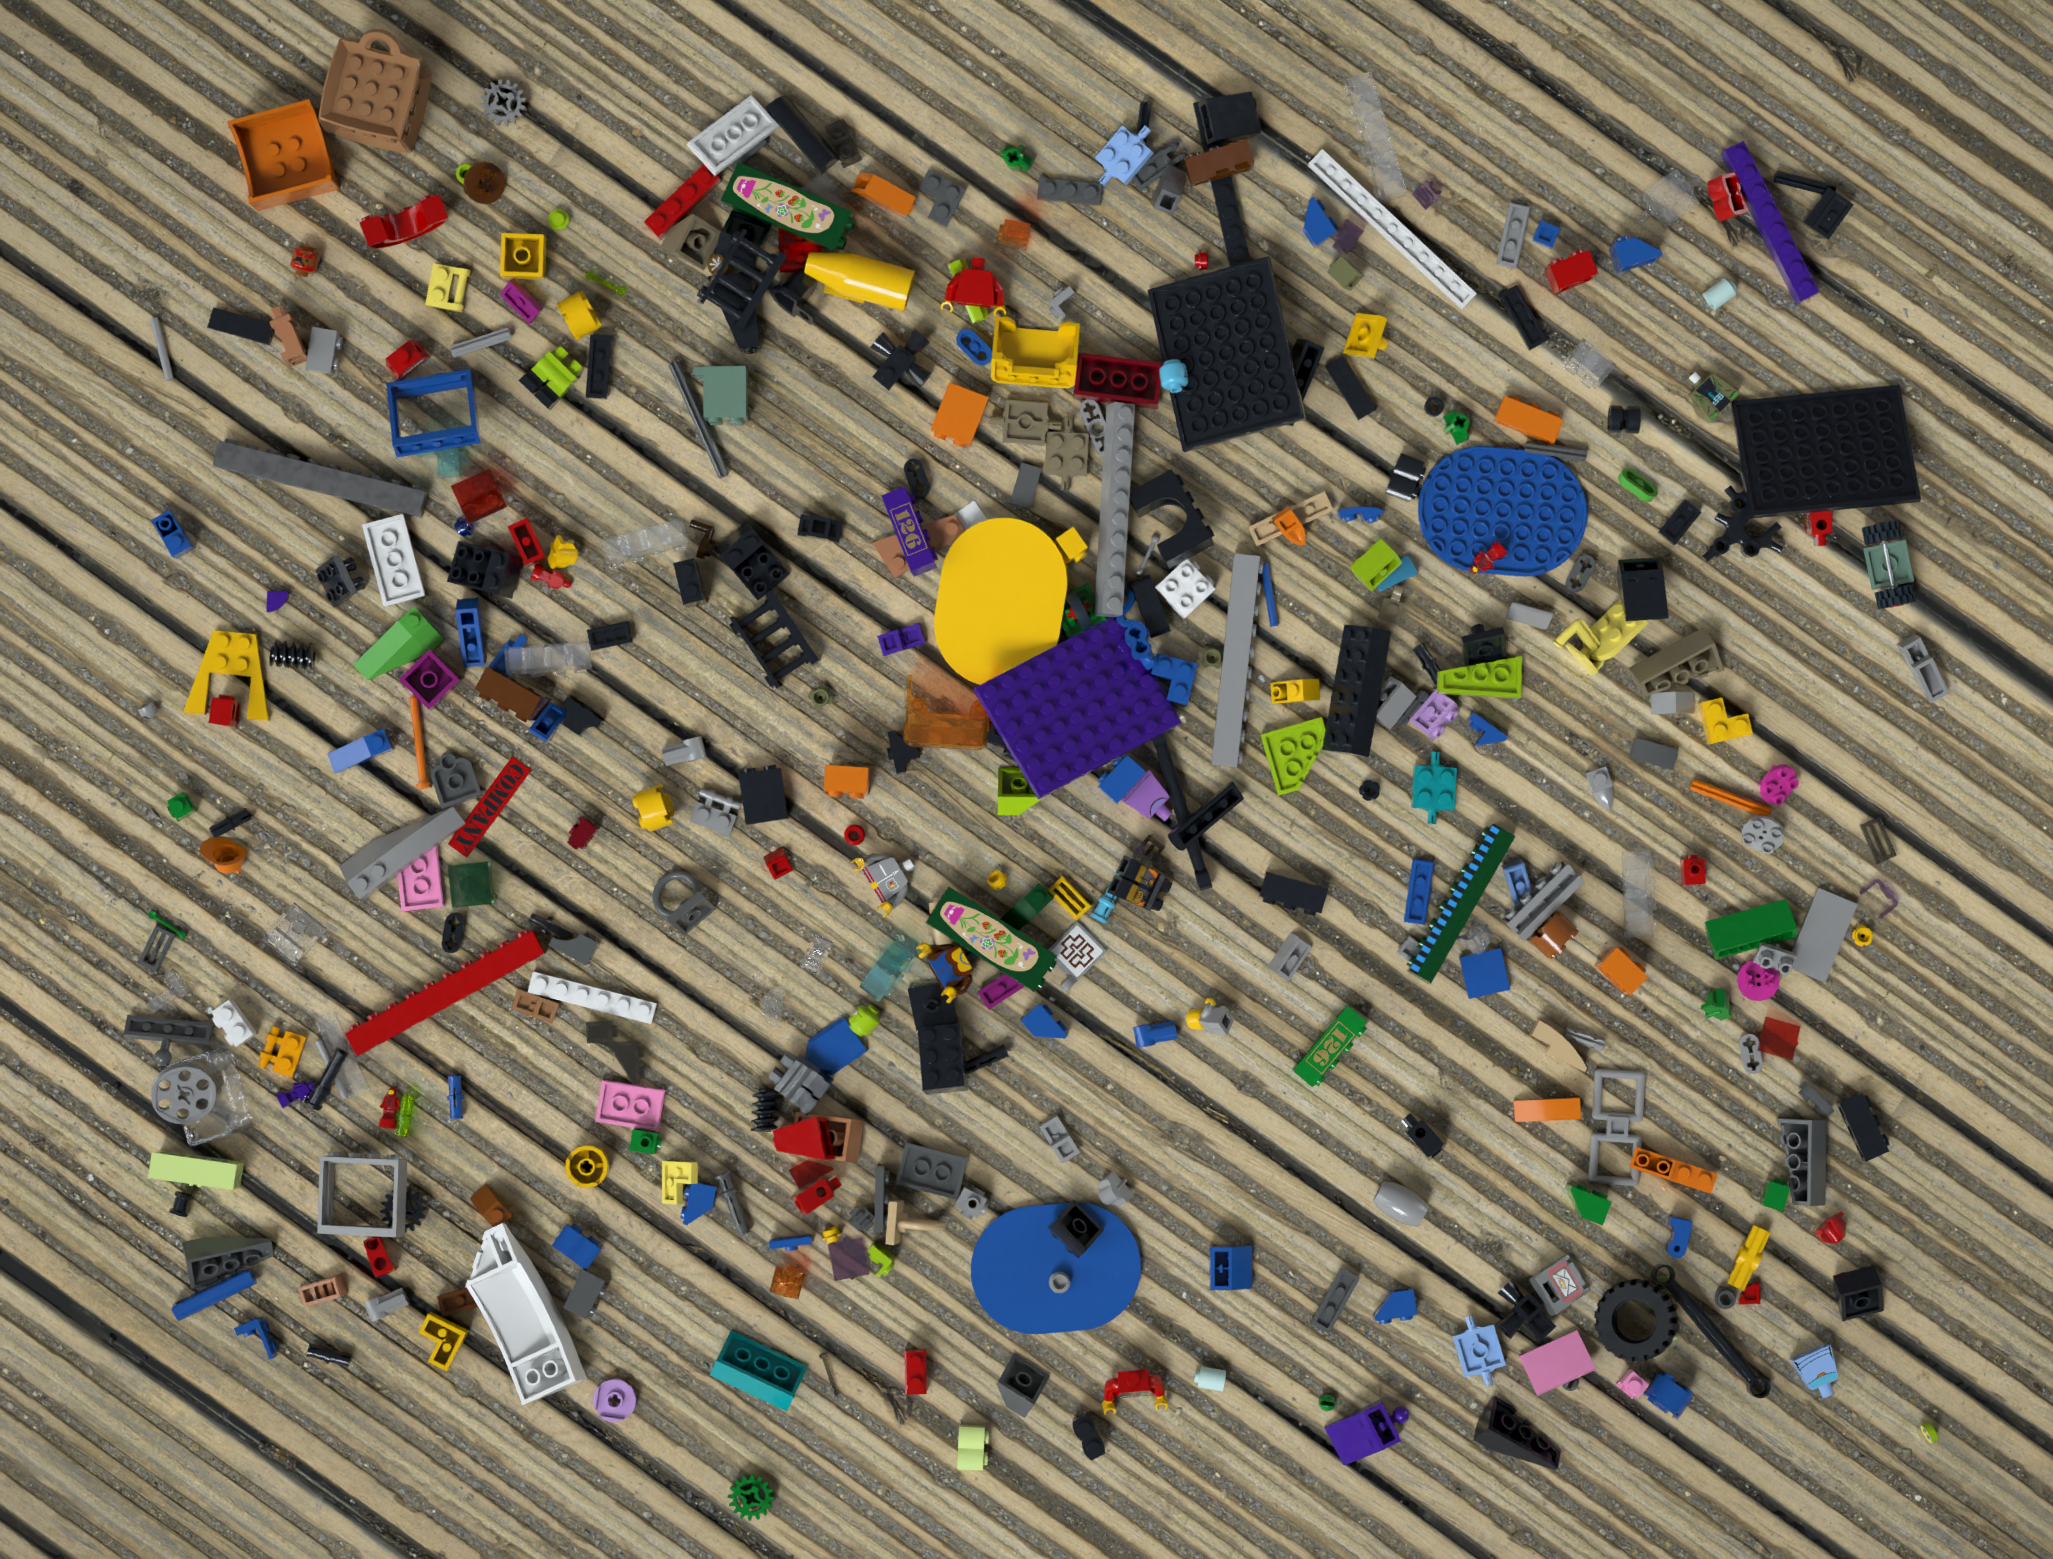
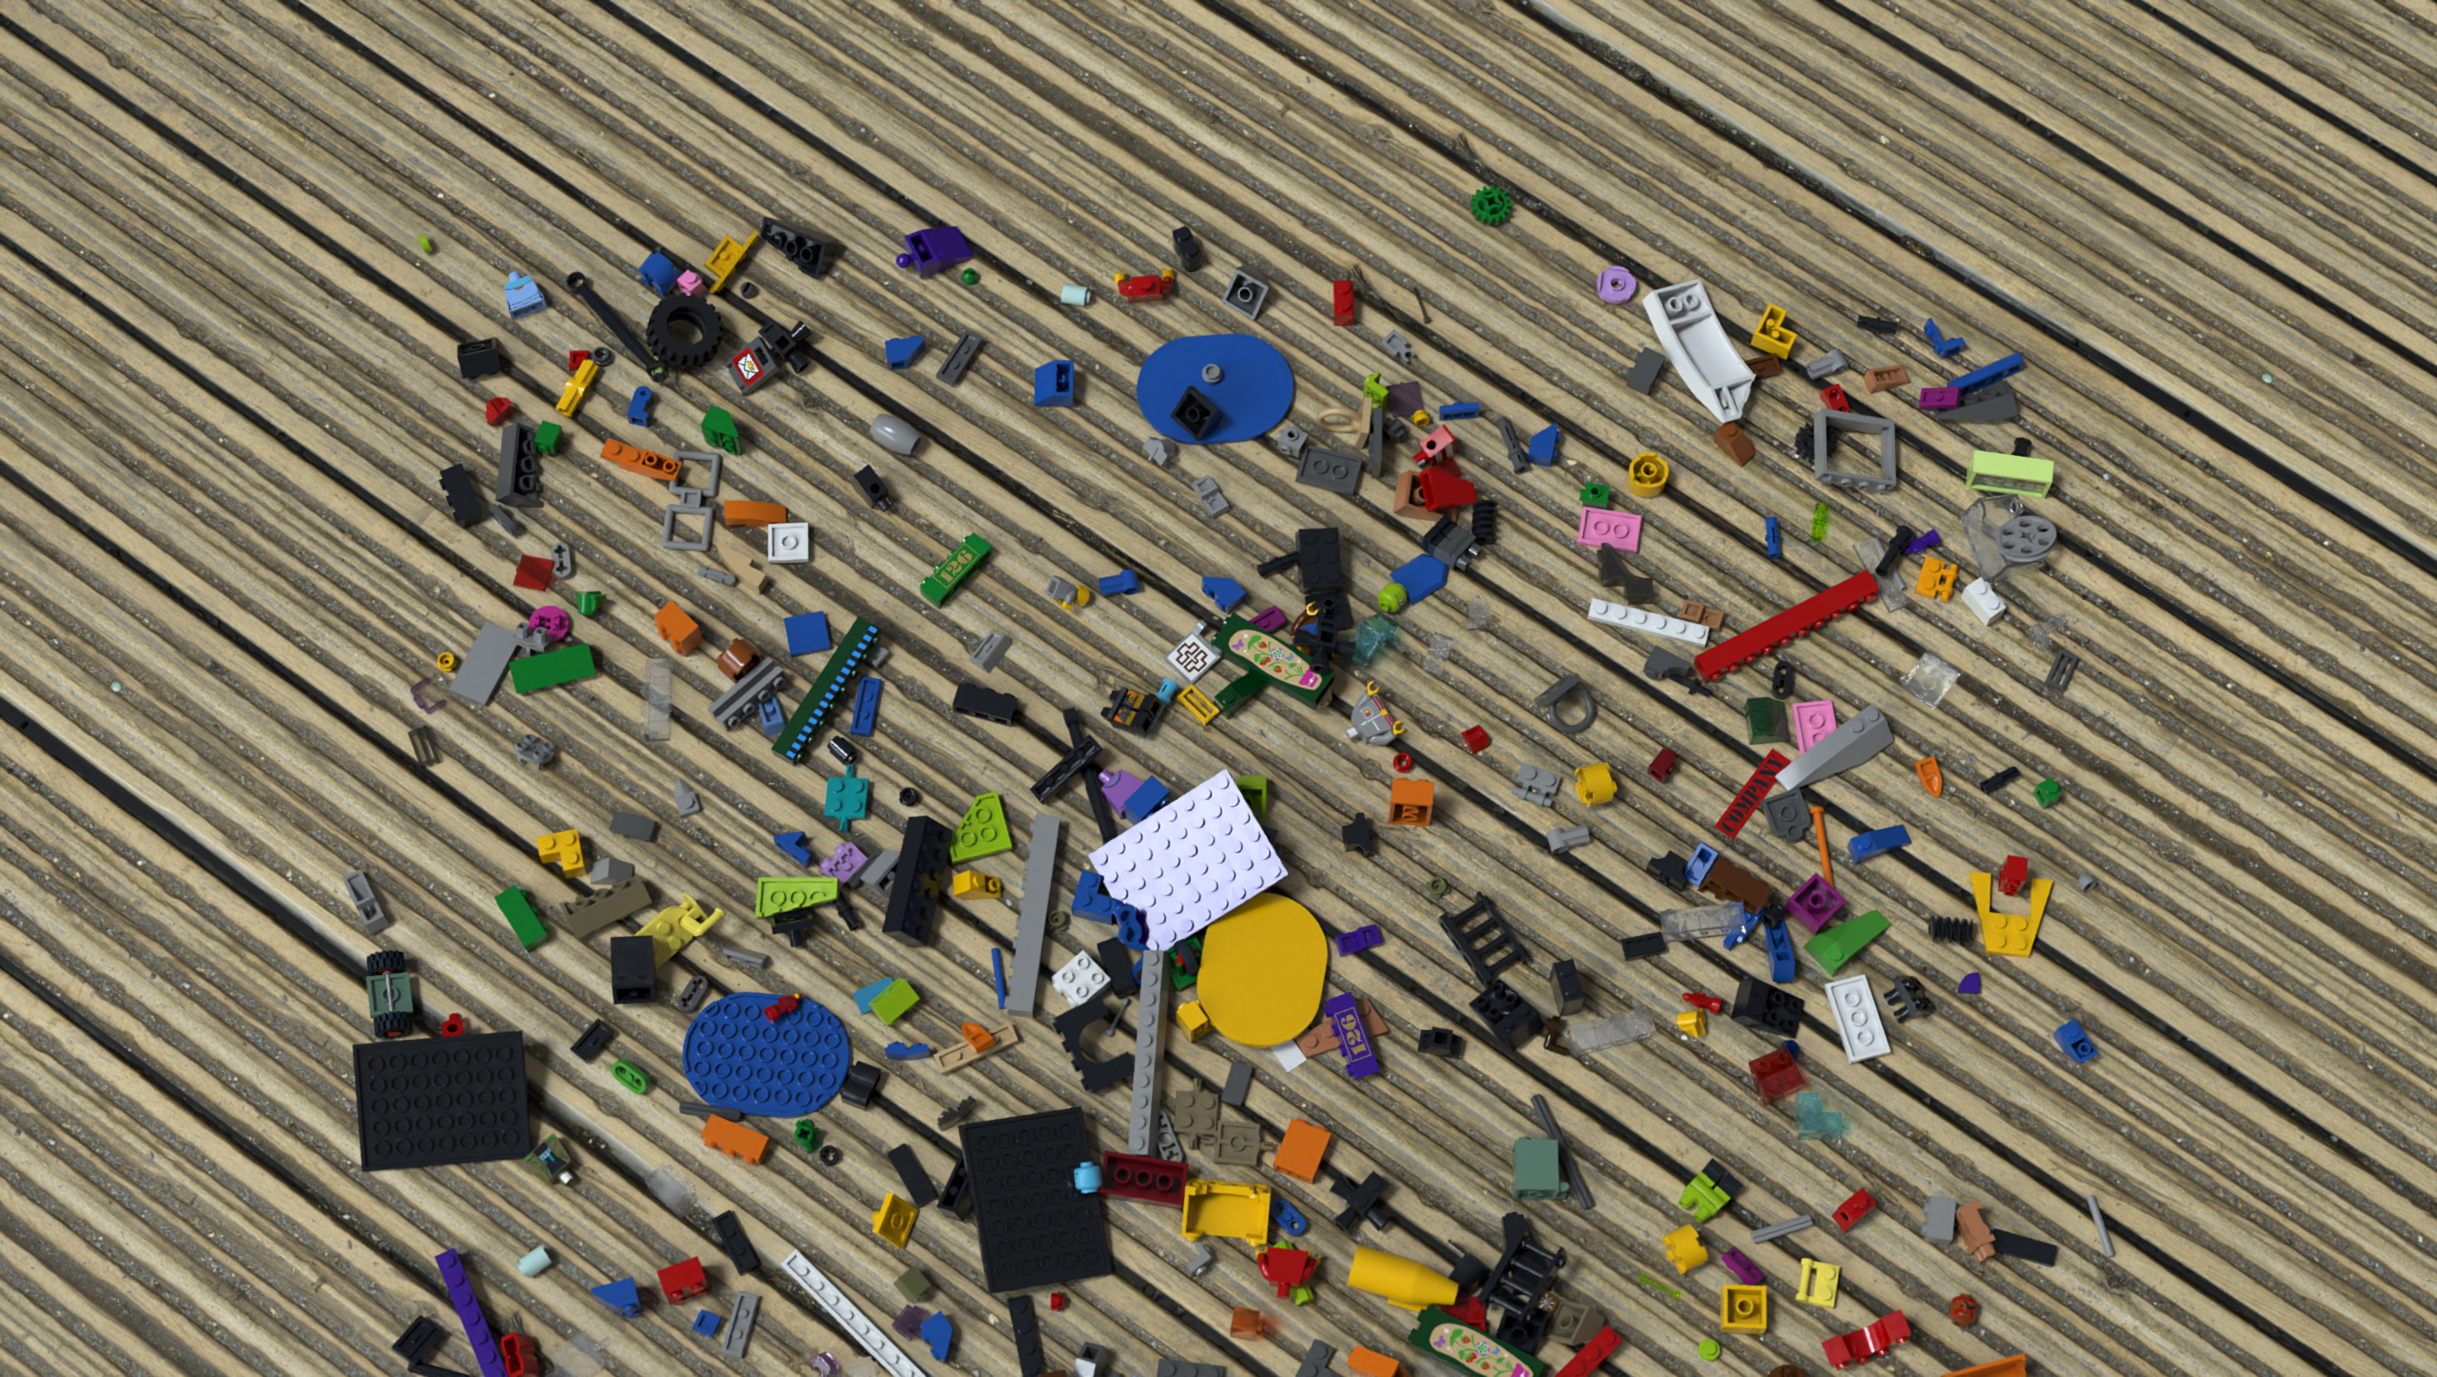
camera: 175 degrees left, 20 degrees down
dark grey plate [124,1015,213,1066] -> none
green hinge [148,911,186,939] -> none
orange piece [200,837,247,874] -> none
flat silver brick [213,439,428,518] -> none
red piece [379,1087,401,1129] -> none
blue window [386,369,481,457] -> none
red brick [508,518,547,567] -> none
blue brick [552,1223,602,1270] -> none
black plate [586,334,612,400] -> none
light yellow plate [662,1160,698,1205] -> none
teal slope [710,1330,808,1411] -> none
black brick [738,765,789,825] -> none
clear orange brick [770,1265,805,1299] -> none
clear orange windscreen [903,675,991,750] -> none
black beam [904,459,930,498] -> none
yellowish green brick [957,1425,989,1471] -> none
yellow plate [987,870,1007,890] -> none
clear smoke tile [1131,834,1165,869] -> none
dark tan plate [1377,585,1404,624] -> none
light blue plate [1452,1314,1506,1387] -> none
clear piece [1456,921,1491,954] -> none
bright pink tile [1519,1330,1596,1396] -> none
black wheel [1607,405,1641,434] -> none
red brick [1680,855,1706,885] -> none
orange axle [1690,779,1772,817] -> none
black plant [1702,473,1783,562] -> none
dark pink plate [1757,764,1799,806] -> none
none -> green brick [494,885,550,953]
none -> yellow bracket [703,230,759,294]
none -> white plate [768,523,809,564]
none -> black brick [827,736,857,765]
none -> clear smoke slope [937,1096,977,1131]
none -> black brick [1292,617,1356,675]
none -> light grey plate [1380,329,1416,364]
none -> black bush [1760,902,1787,929]
none -> orange plate [1913,756,1942,798]
none -> magenta plate [1919,387,1961,409]

